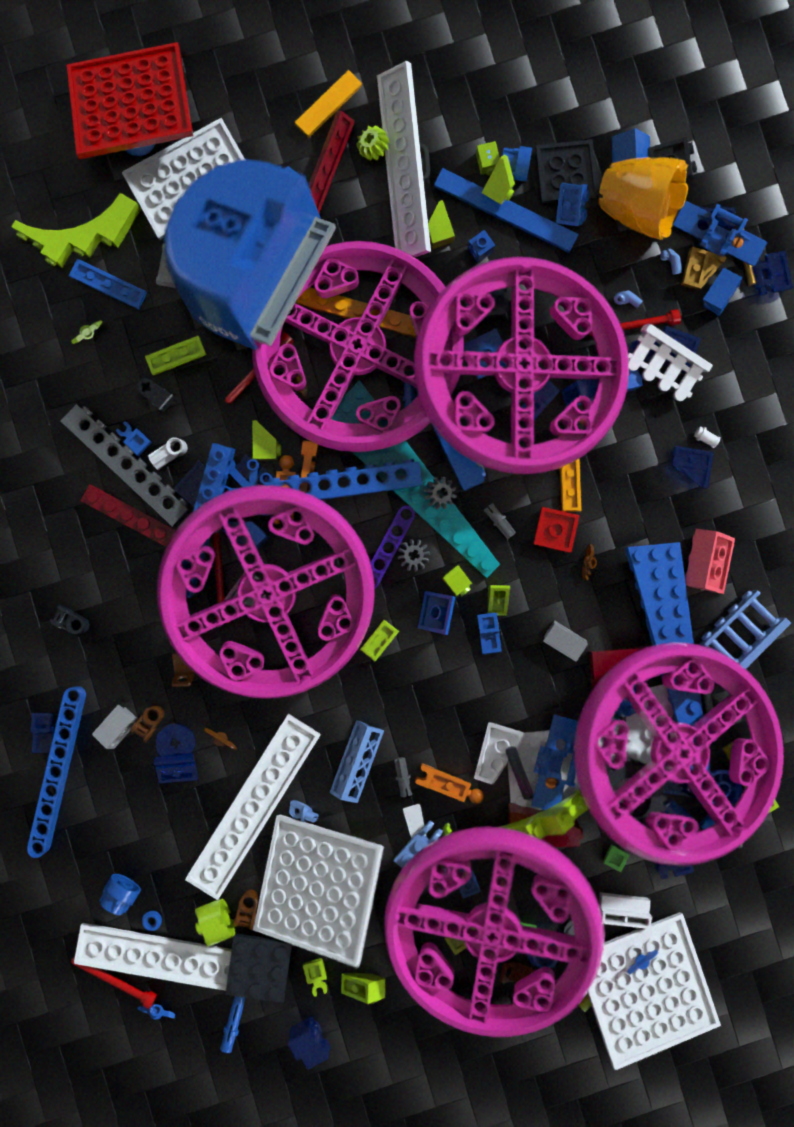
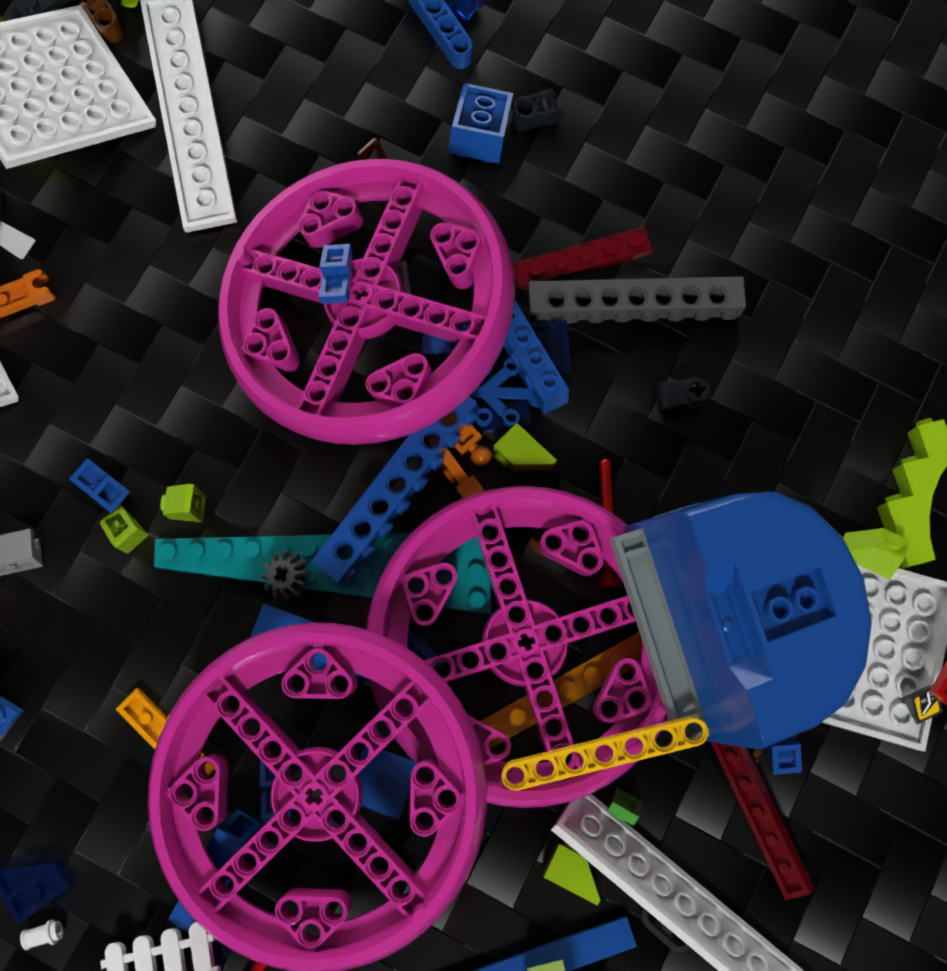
camera: 135 degrees right, 10 degrees down
blue plate [69,259,147,310] -> none
lime piece [71,320,102,344] -> none
light grey hinge [92,705,138,749] -> none
blue plate [116,422,152,456] -> none
reddish brown piece [130,705,165,743] -> none
lime plate [145,336,206,375] -> none
white piece [148,438,187,470] -> none
clear blue plate [154,754,198,783] -> none
clear blue plate [156,723,195,763] -> none
reddish brown piece [204,728,237,749] -> none
red piece [212,532,231,623] -> none
medium blue piece [289,800,318,823] -> none
light orange tile [295,70,362,138] -> none
medium blue fence [330,720,384,803] -> none
lime gear [356,125,390,161] -> none
lime plate [360,620,399,661] -> none
dark purple beam [371,506,415,589] -> none
dark grey axle [394,757,412,797] -> none
dark grey gear [398,539,430,572] -> none
blue slope [418,591,455,635] -> none
blue brick [467,230,495,263] -> none
dark grey axle [484,503,516,539] -> none
red plate [533,507,580,553] -> none
reddish brown piece [582,544,597,581] -> none
none -> blue slope [318,244,352,304]
none -> blue slope [448,83,513,164]
none -> yellow beam [502,716,708,790]
none -> bright green plate [607,787,642,826]
none -> lime slope [843,528,910,580]
none -> slope [902,685,943,724]

